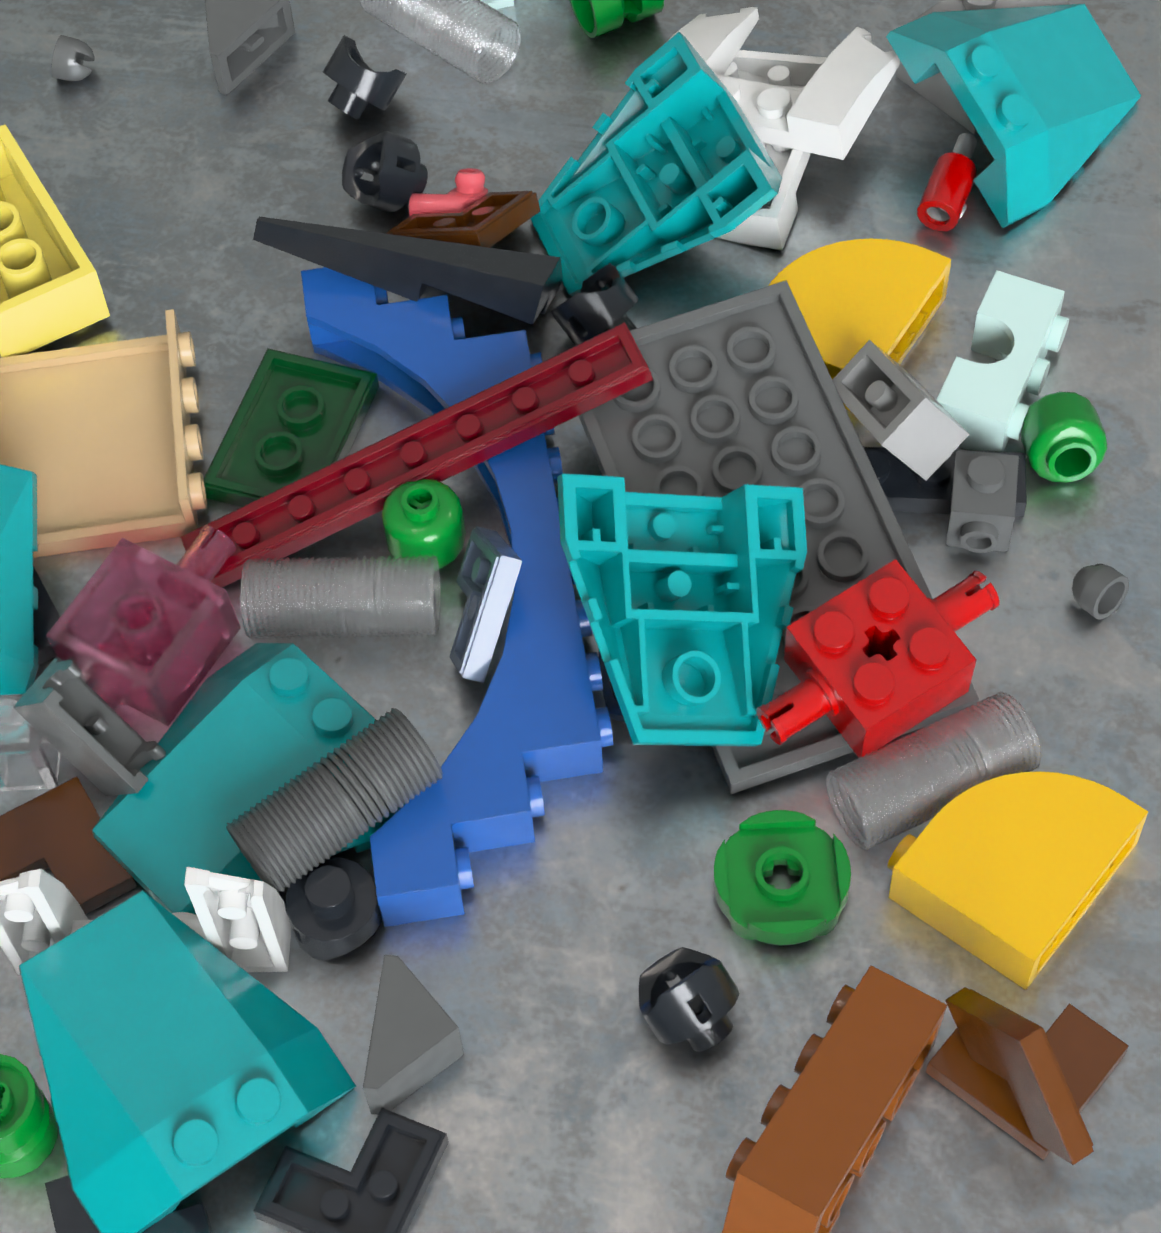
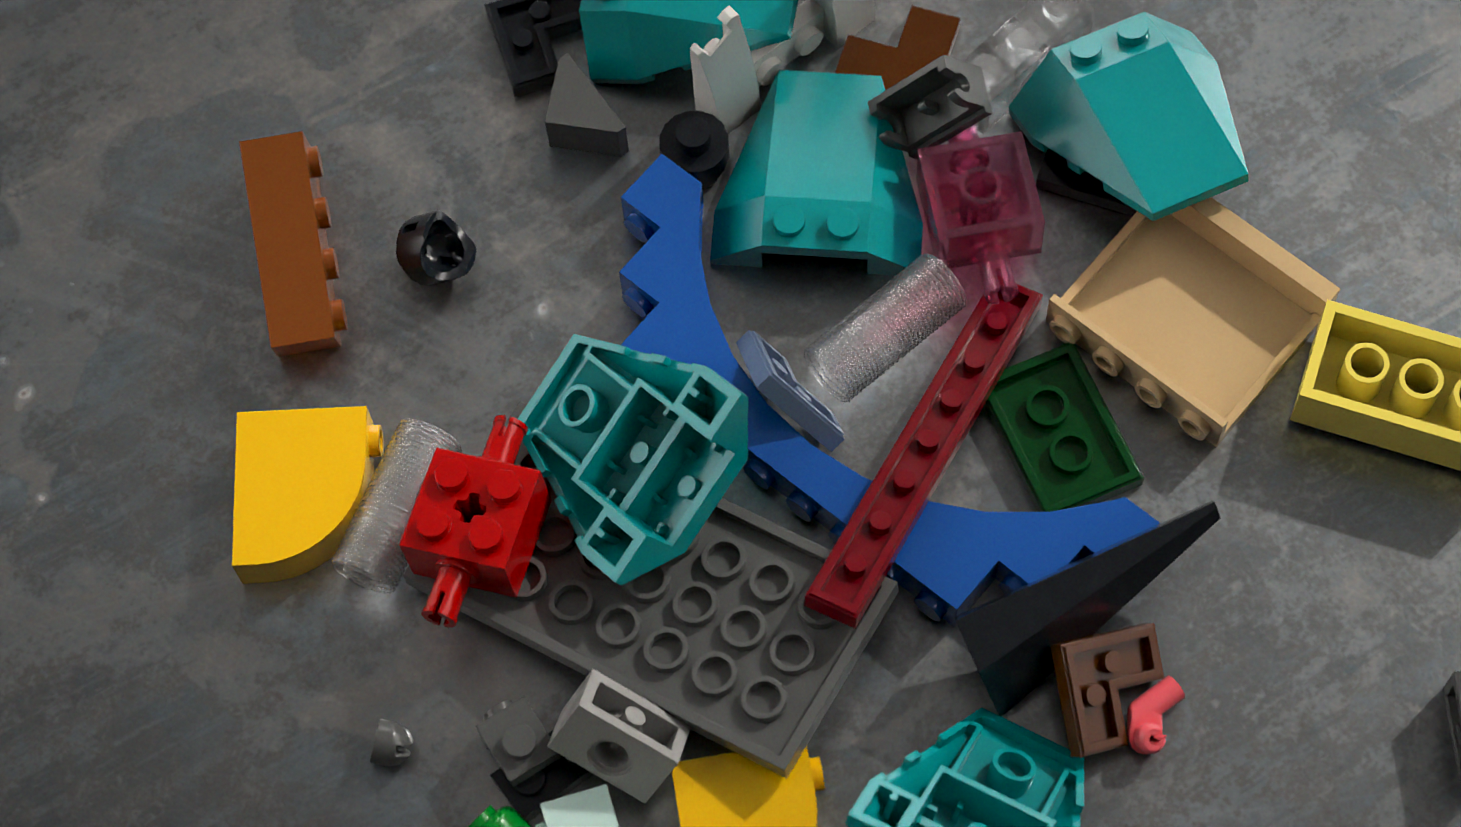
camera: 140 degrees right, 10 degrees up
dark grey piece [226,708,443,893] -> none
black piece [323,35,407,120] -> none
black piece [342,131,428,212] -> none
green head [381,479,466,572] -> none
black piece [551,263,639,346] -> none
green plate [714,810,851,945] -> none
reddish brown tile [926,1003,1129,1160] -> none
reddish brown tile [945,987,1094,1165] -> none

